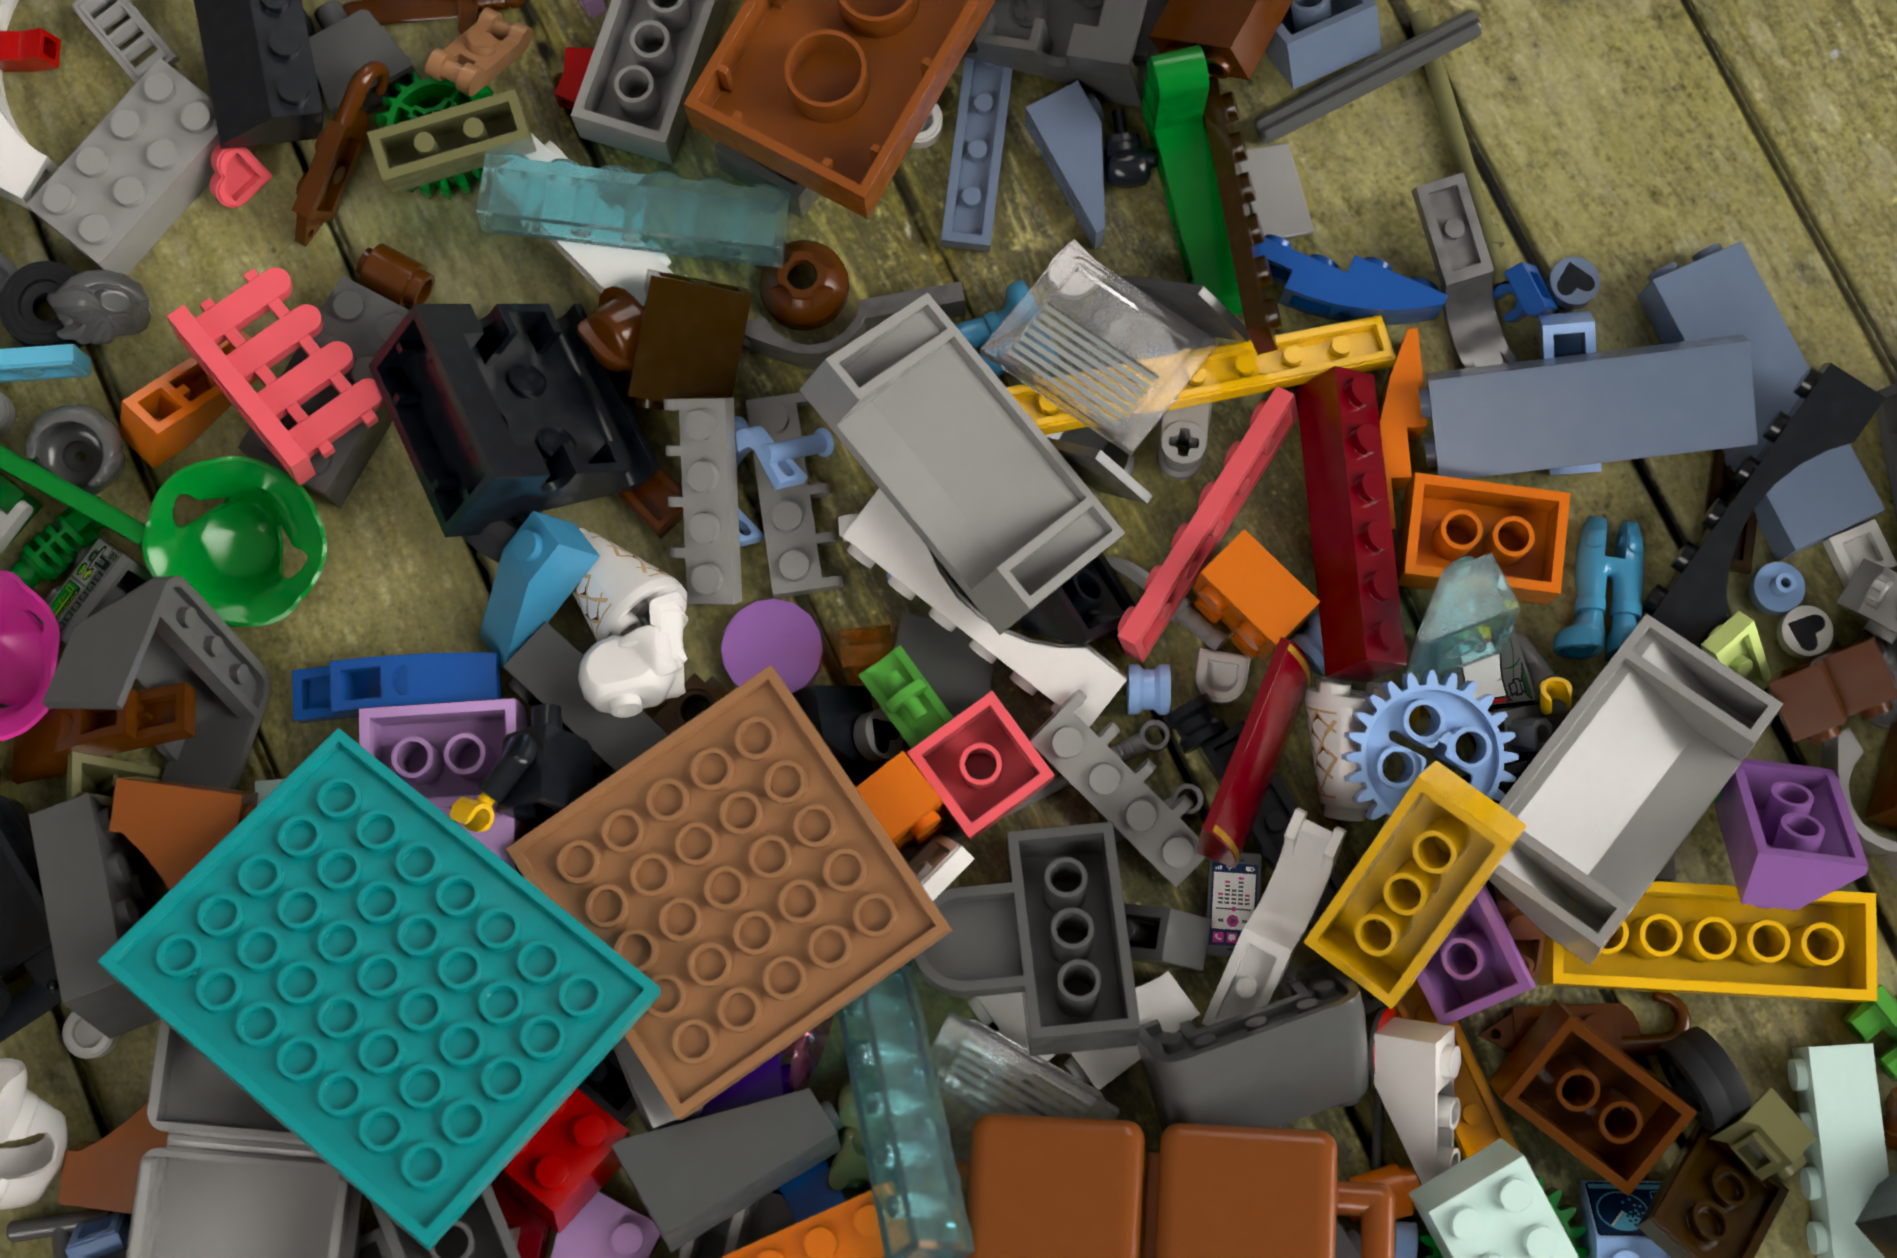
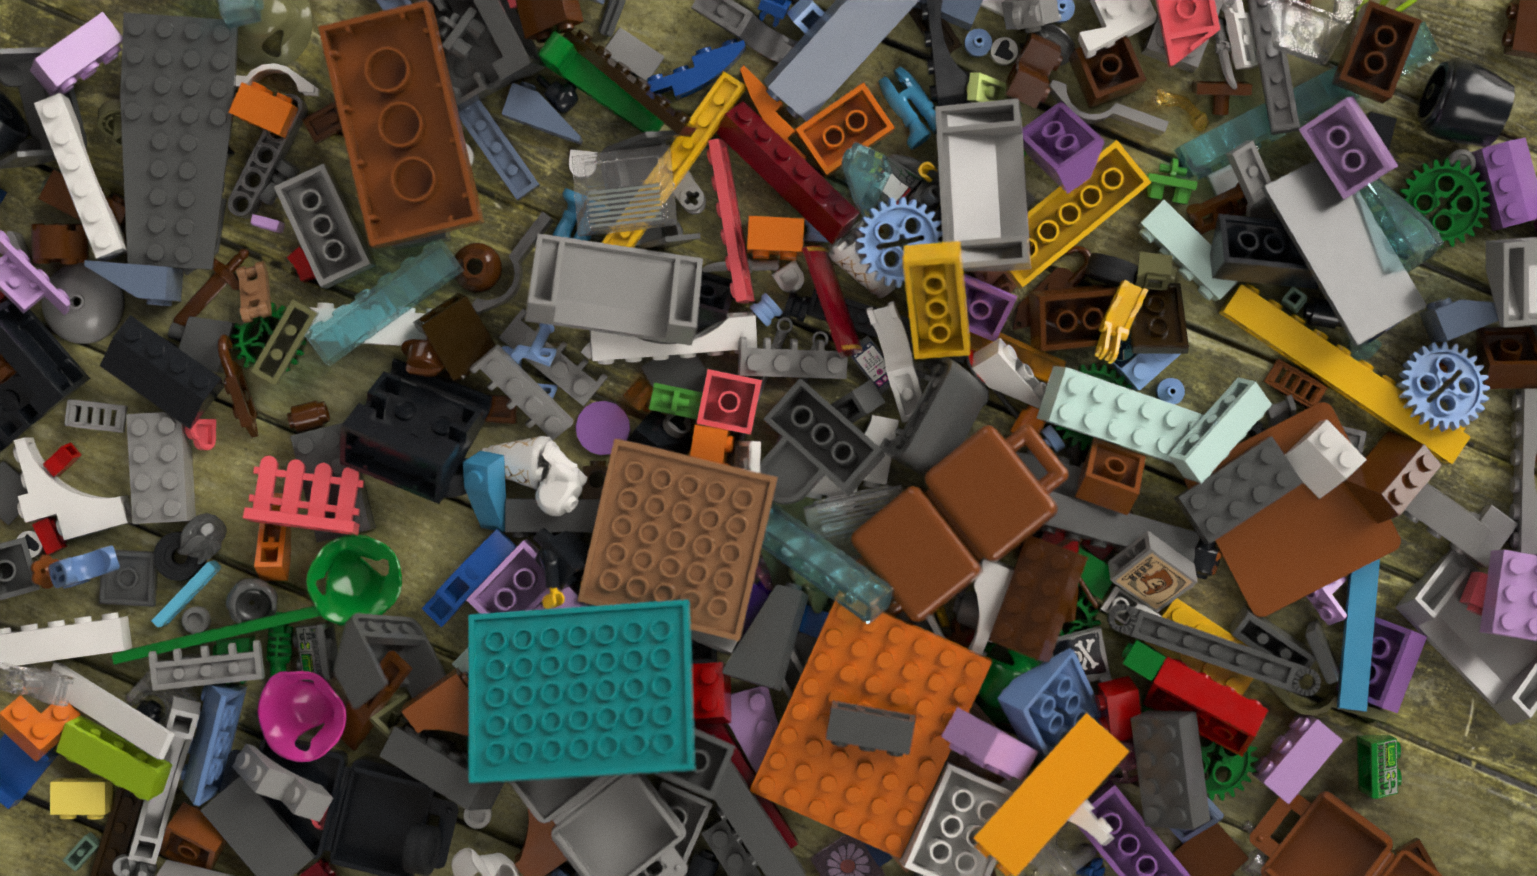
camera: 50 degrees left, 10 degrees up
none -> yellow arm [1094,280,1149,364]

